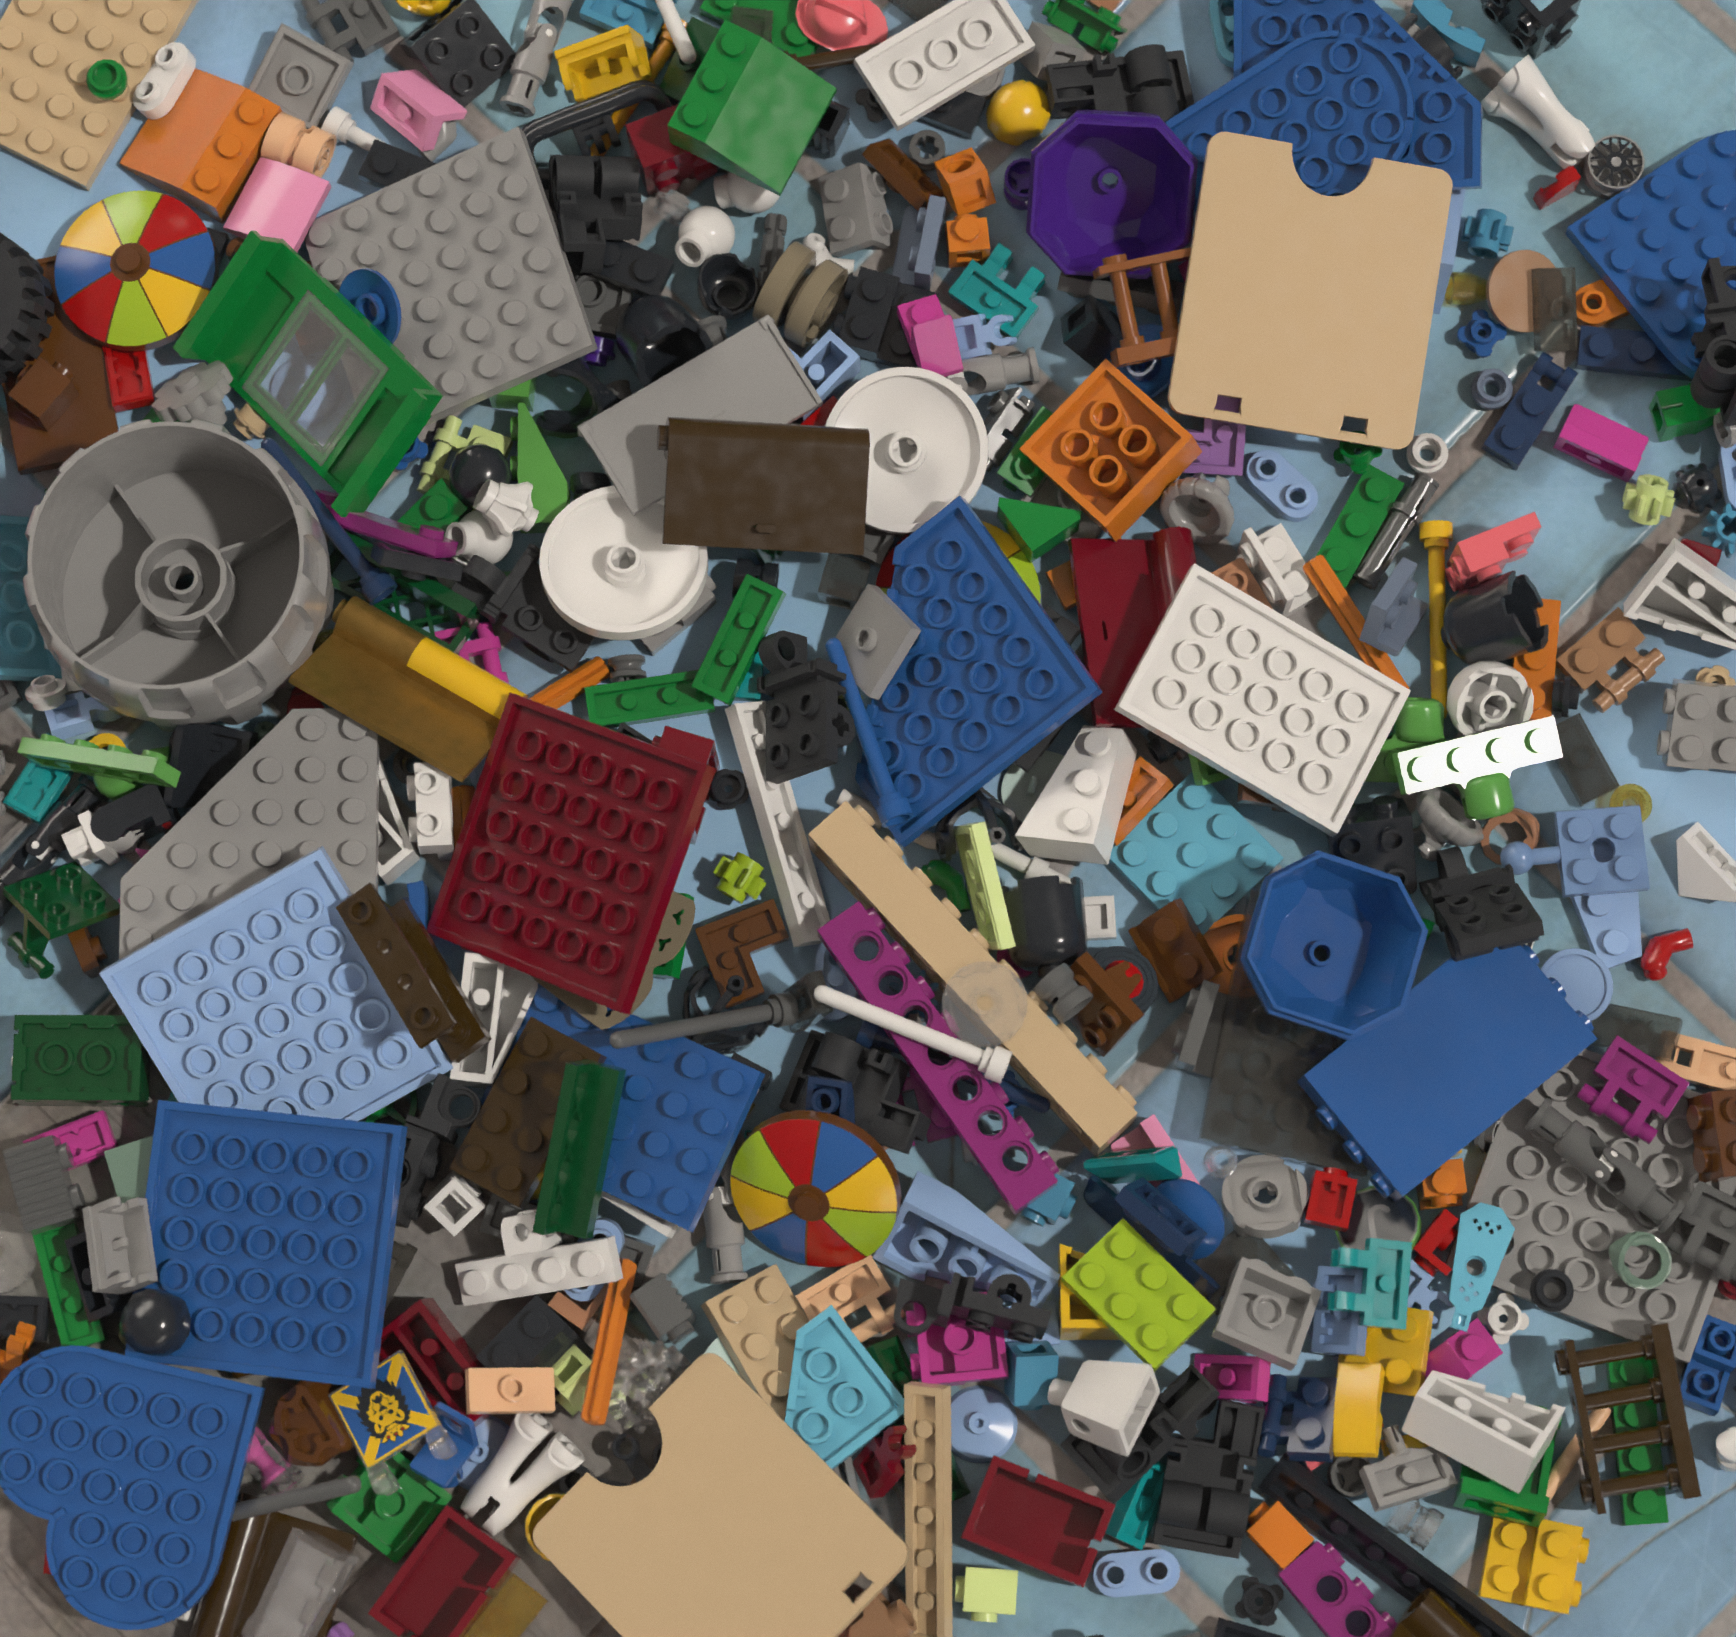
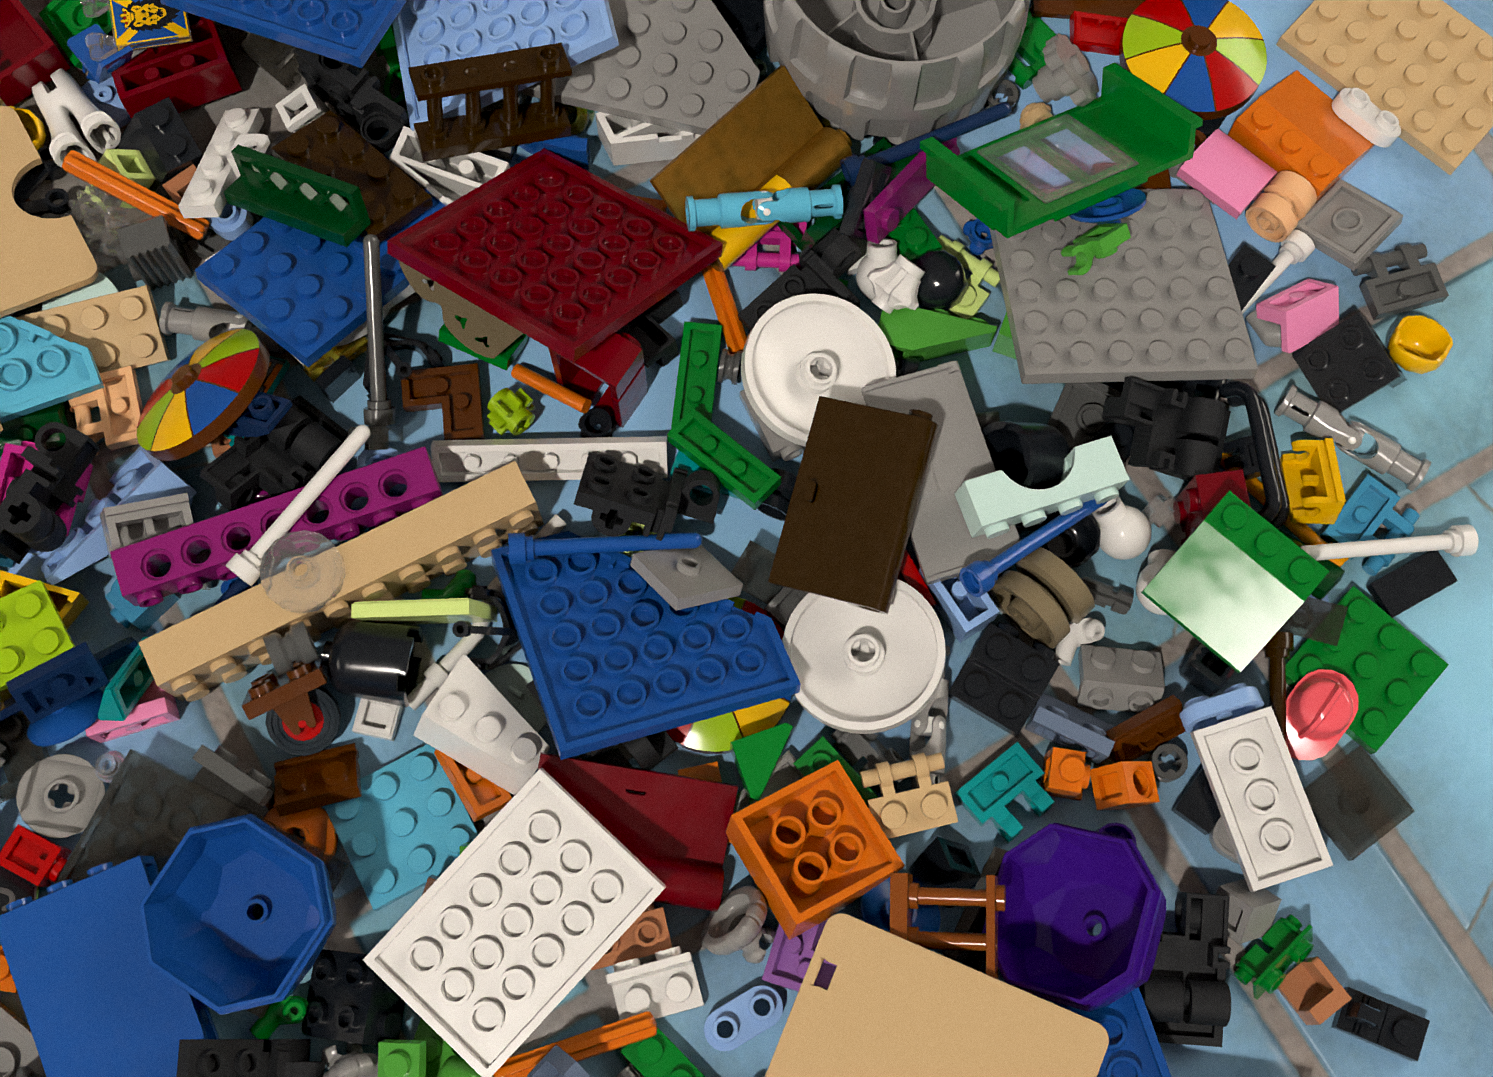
camera: 100 degrees right, 5 degrees down
green plate [86,59,128,100] -> none
white plate [407,762,455,861] -> none
light nougat plate [465,1367,555,1414] -> none
black helmet [536,358,622,439] -> none
dark purple plate [582,336,616,367] -> none
dark pink slope [897,294,963,377] -> none
light blue plate [953,314,1017,360] -> none
yellow hair [985,80,1051,146] -> none
none -> light grey hinge [100,493,194,558]
none -> orange piece [511,364,591,414]
none -> medium azure piece [685,184,843,232]
none -> tan plate [860,752,958,839]
none -> light aqua arch [955,436,1130,539]
none -> blue piece [959,499,1107,597]
none -> bright green plate [1061,223,1131,275]
none -> light blue plate [1179,683,1264,733]

